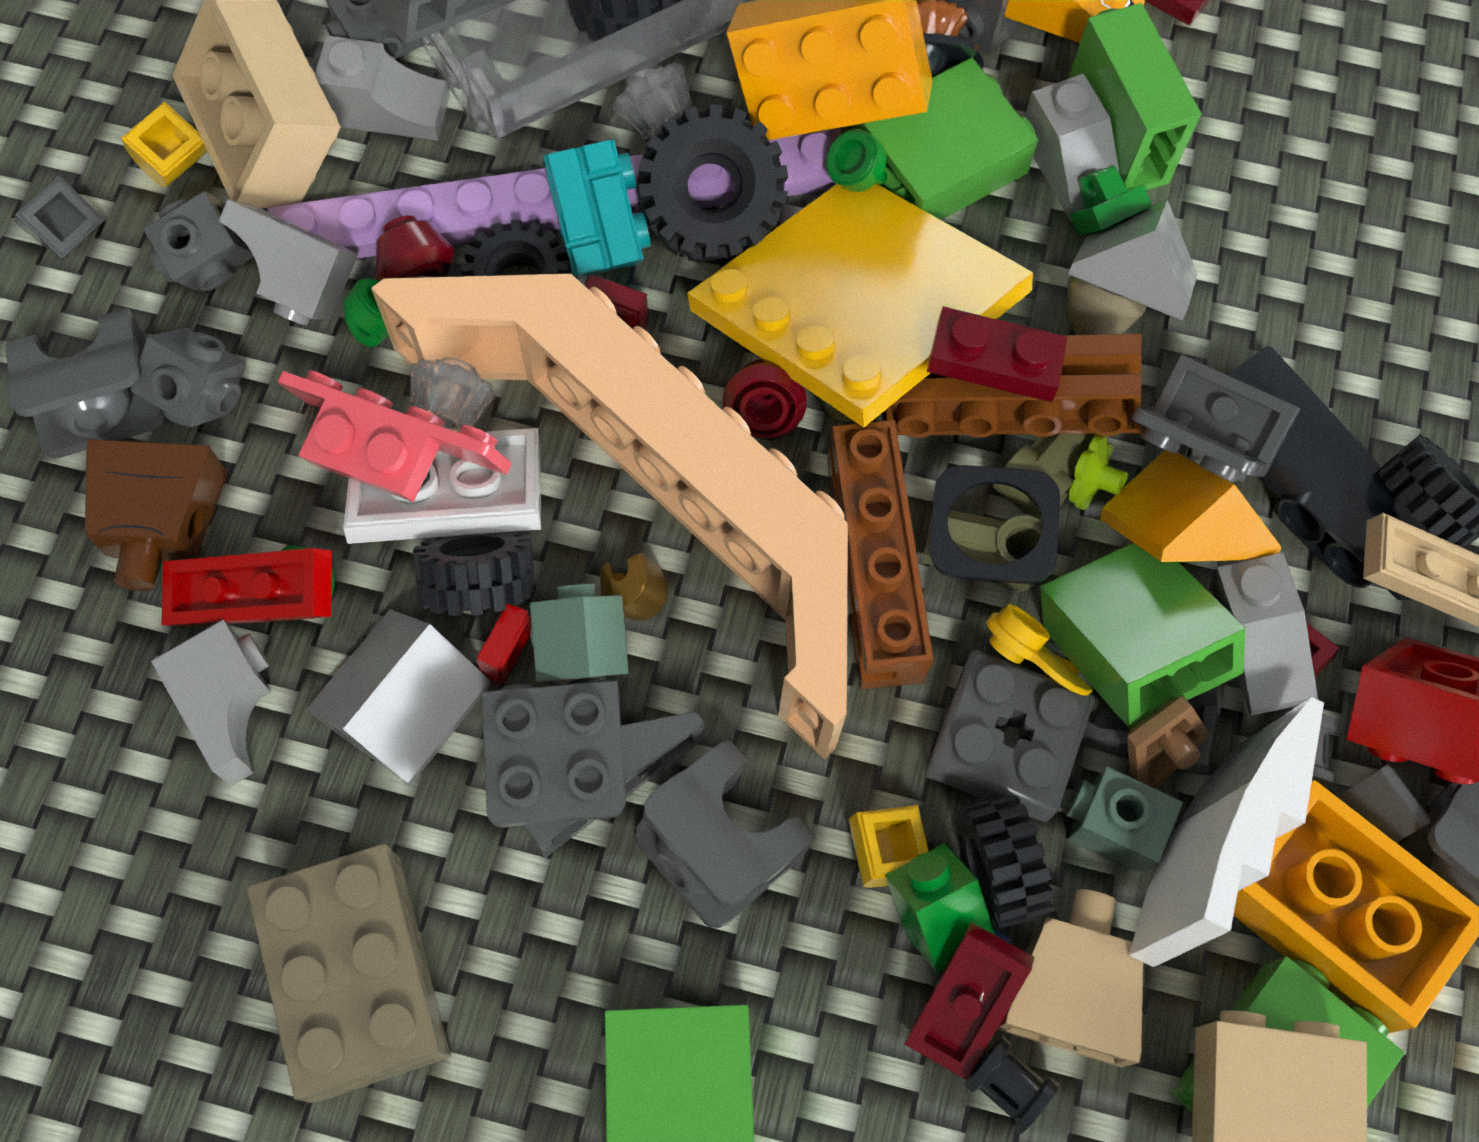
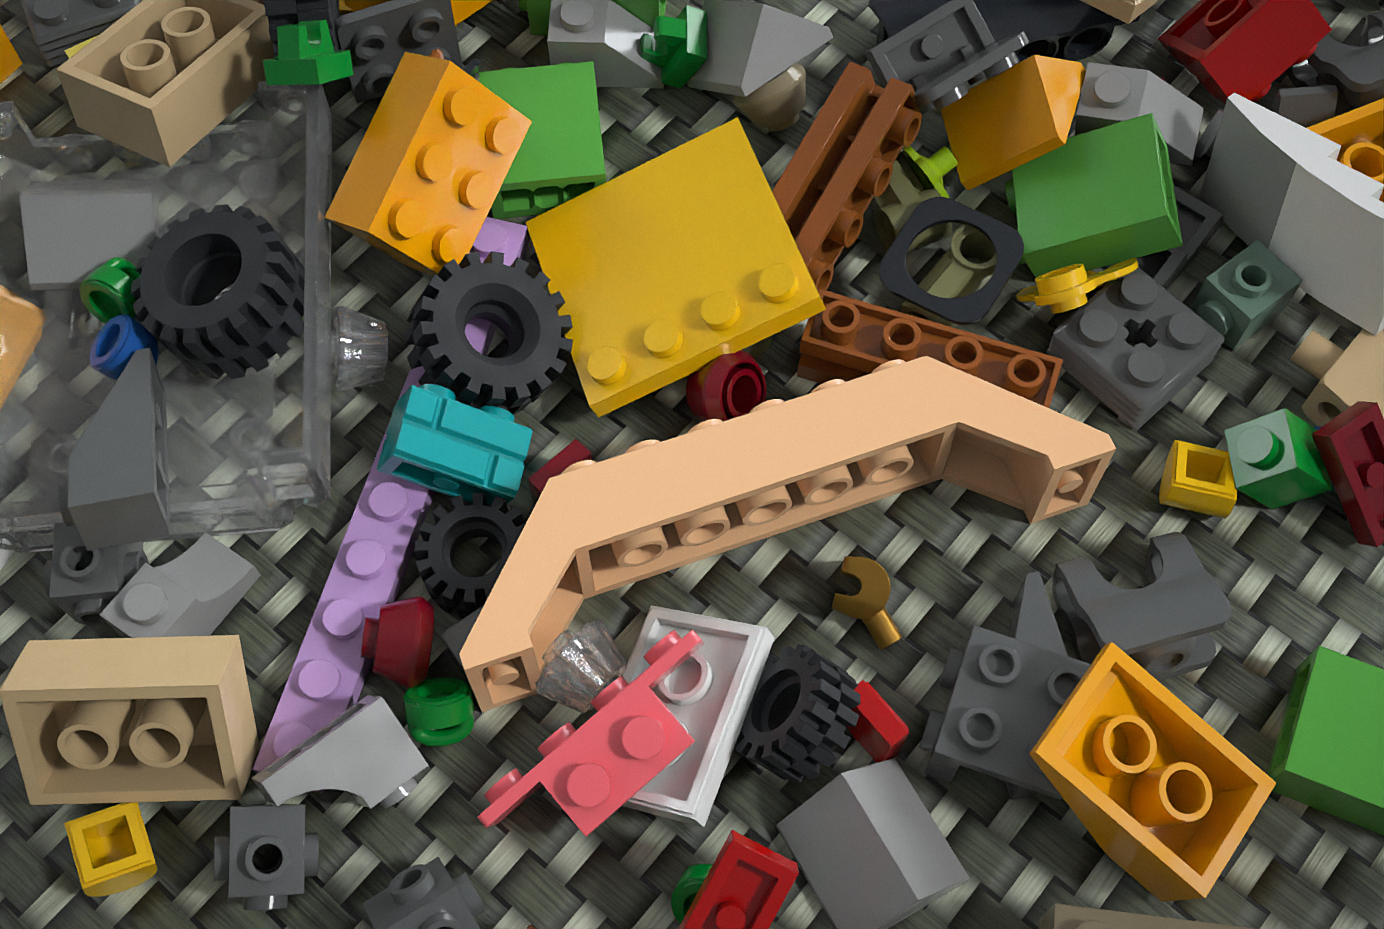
camera: 60 degrees left, 5 degrees down
sand green brick [530,584,629,682] -> none
green tile [826,129,887,192] -> none
dark red plate [927,306,1068,402] -> none
black tyre [956,794,1054,930] -> none
medium nougat piece [1127,696,1210,789] -> none
none -> light orange slope [1029,642,1276,902]

